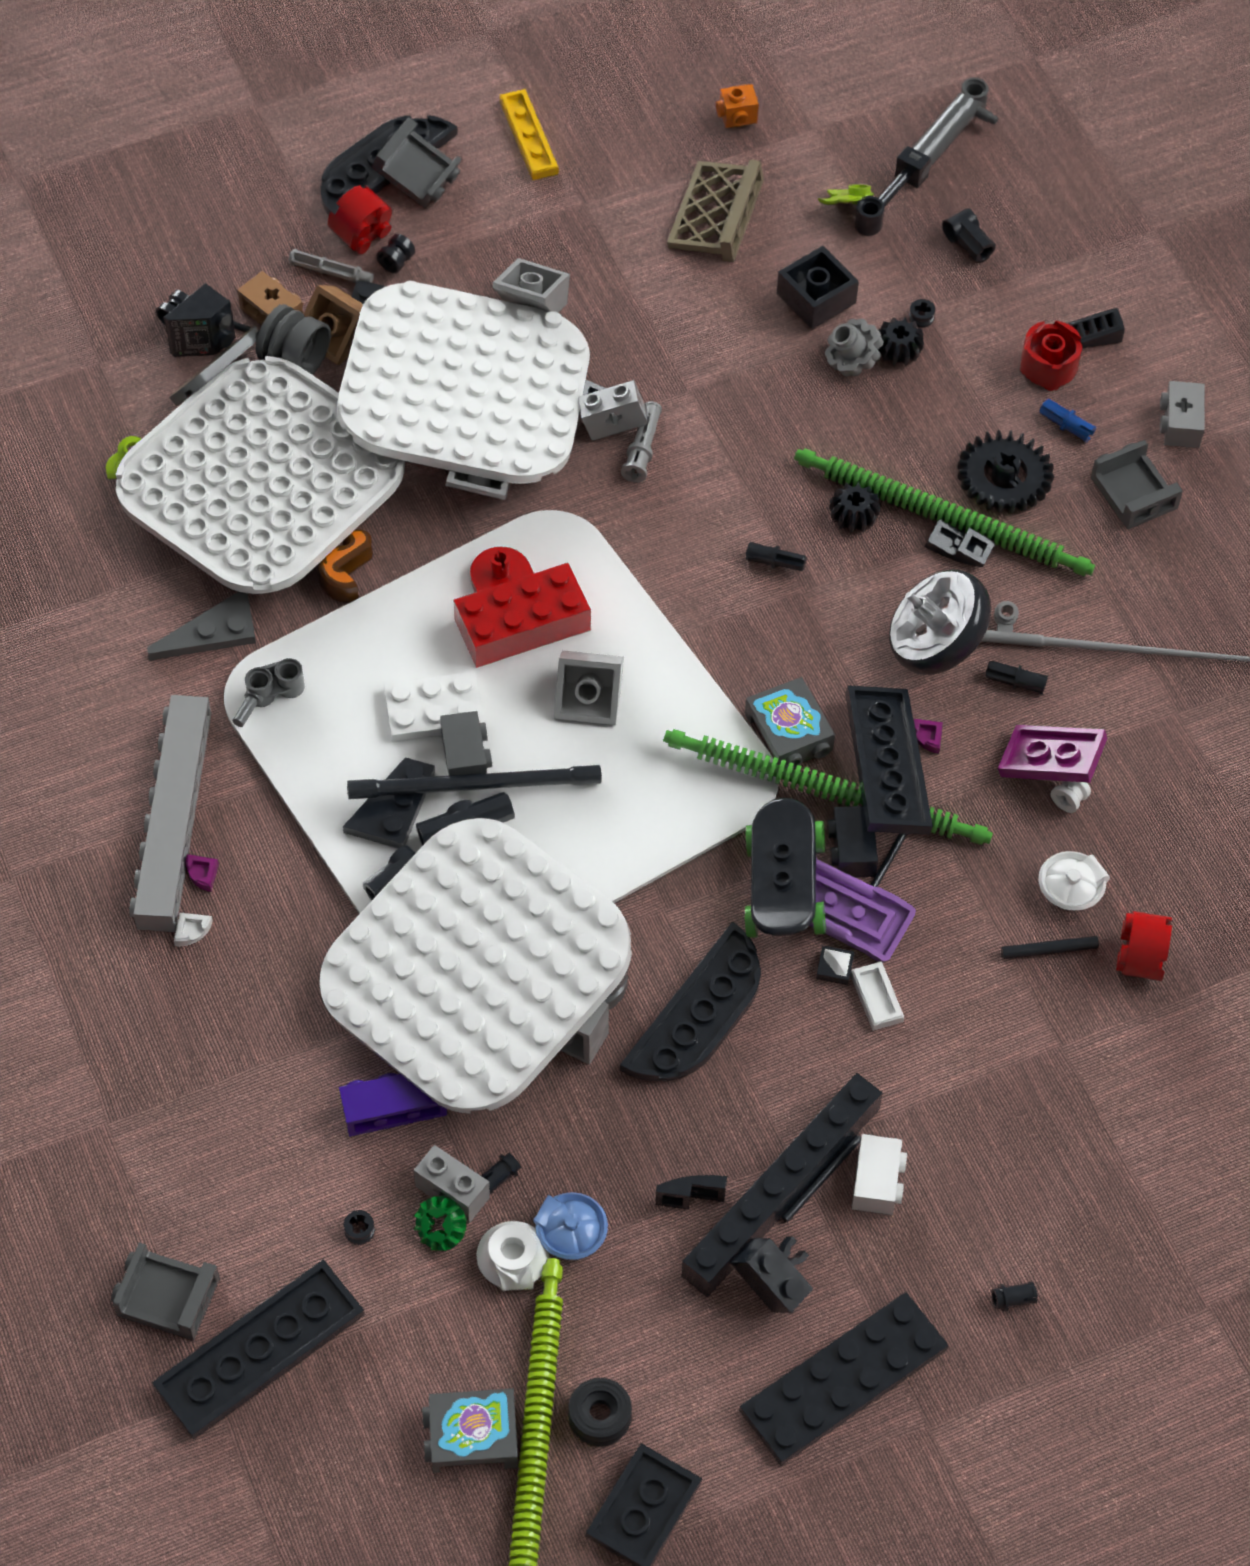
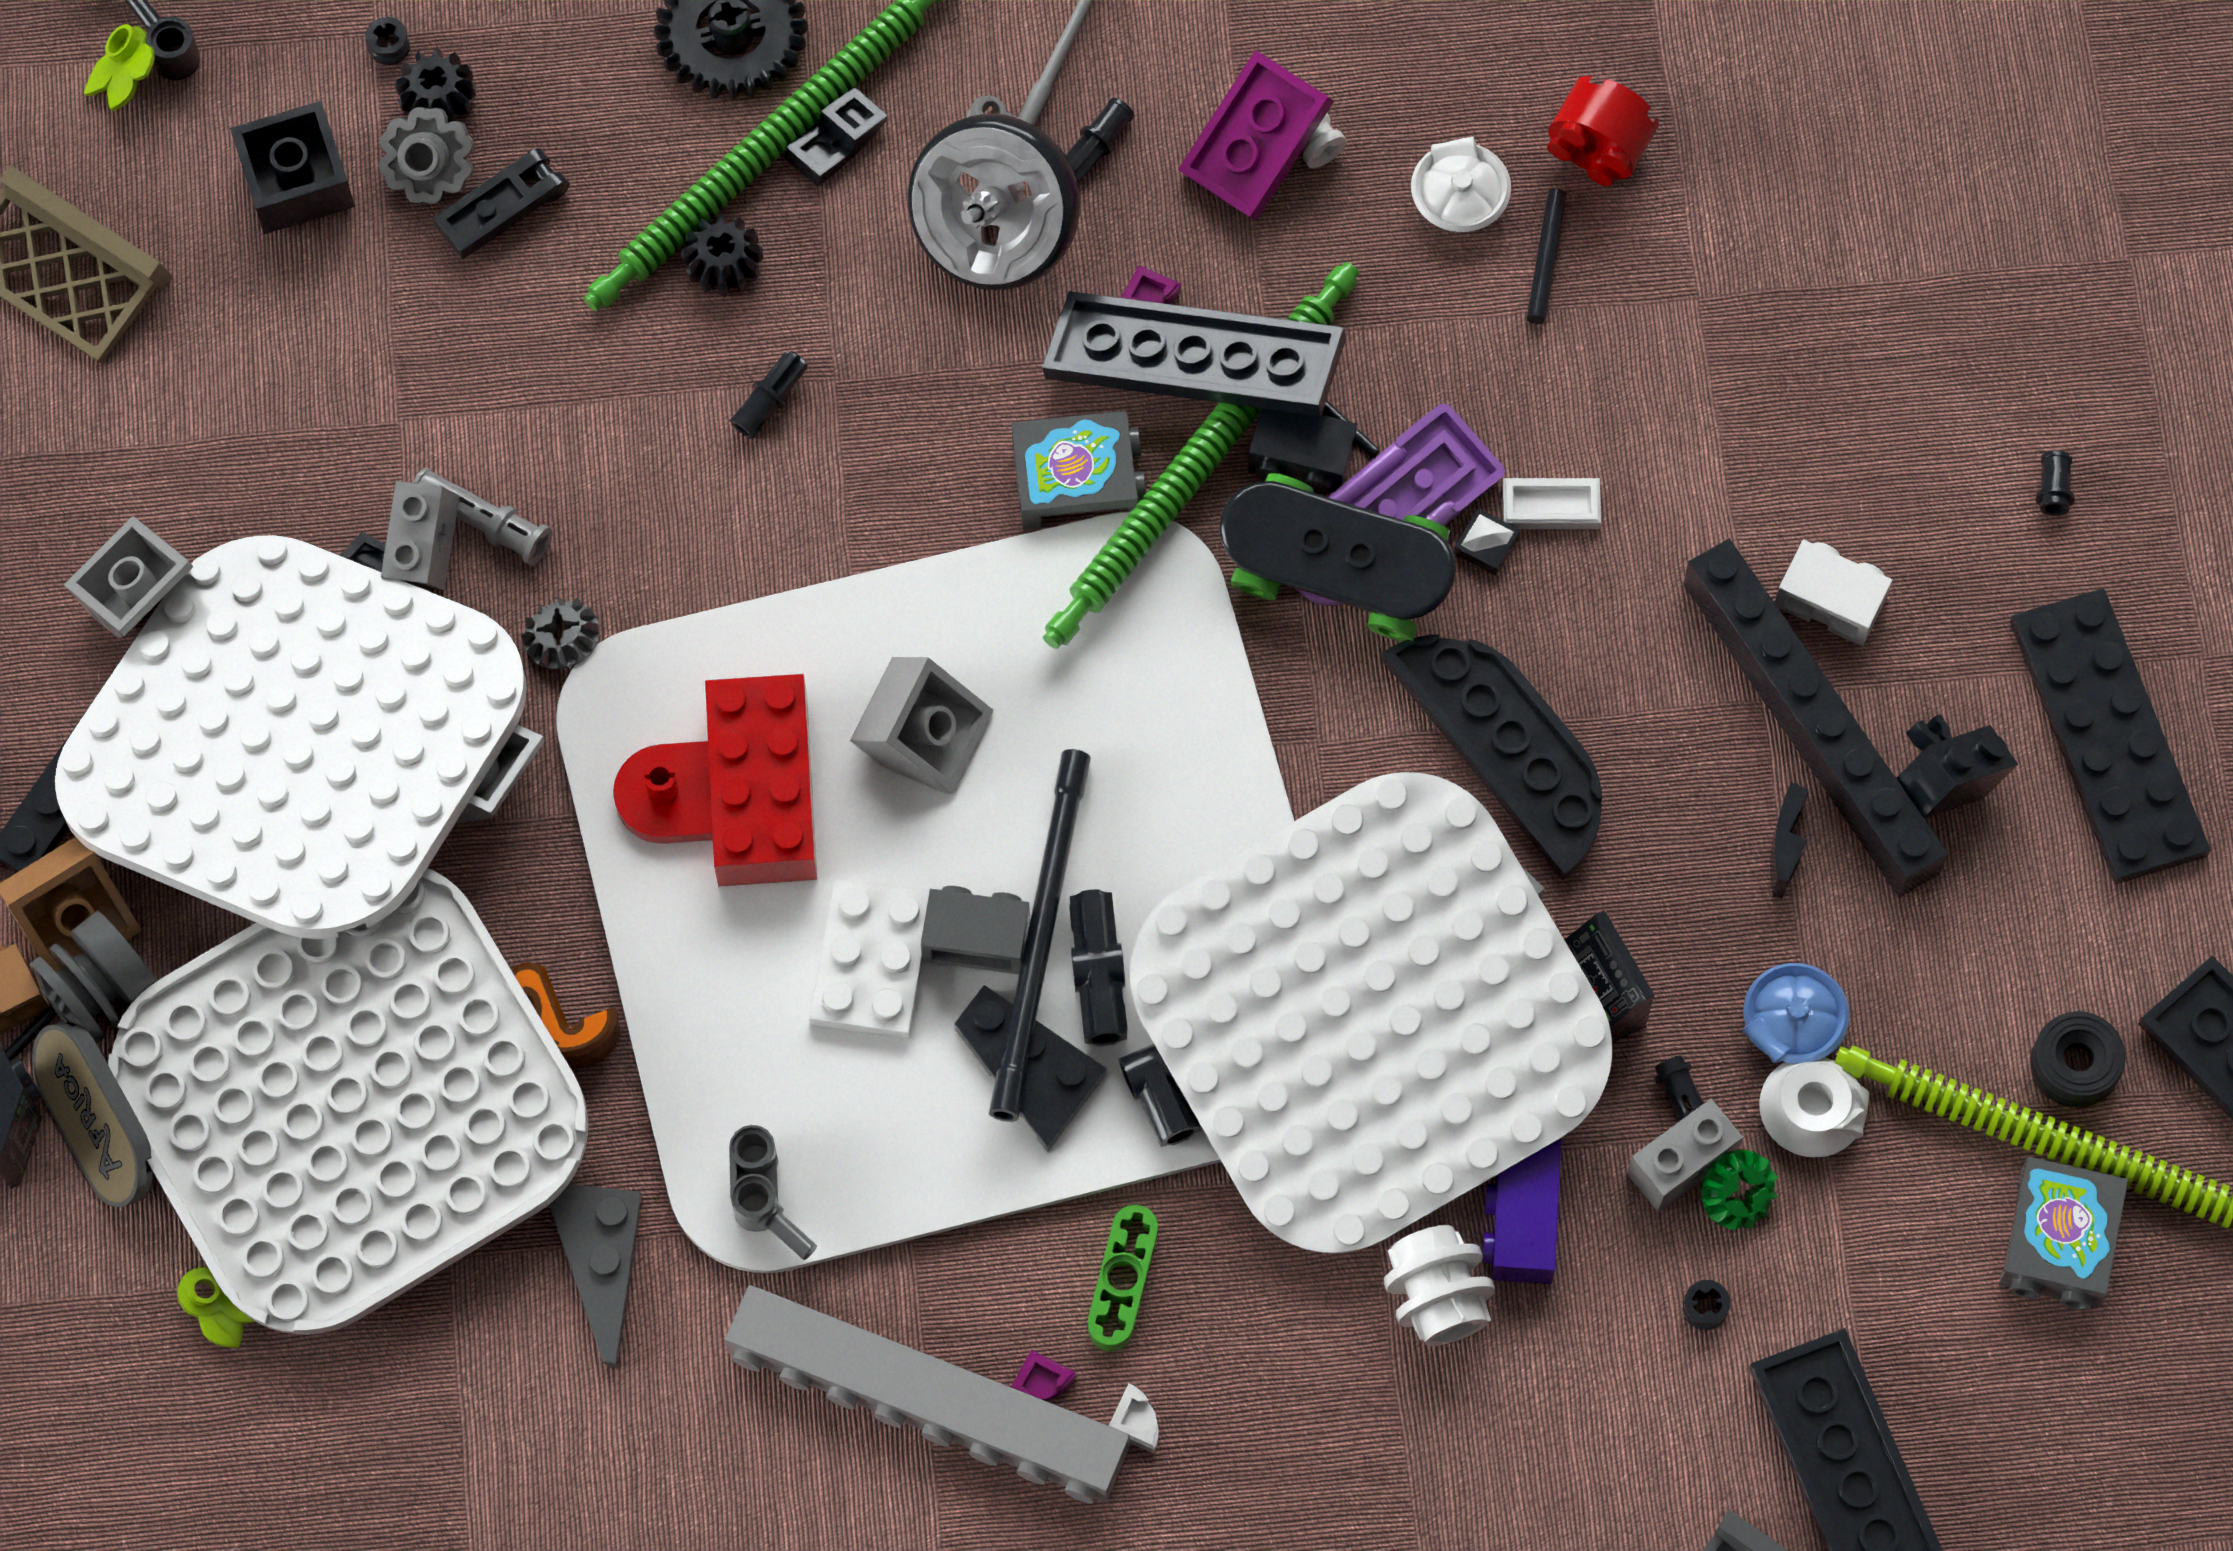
camera: 70 degrees left, 10 degrees up
none -> black plate [433,148,570,260]
none -> dark grey gear [521,597,600,669]
none -> bright green beam [1088,1205,1158,1352]
none -> white piece [1384,1225,1495,1346]
none -> black slope [1565,910,1654,1044]

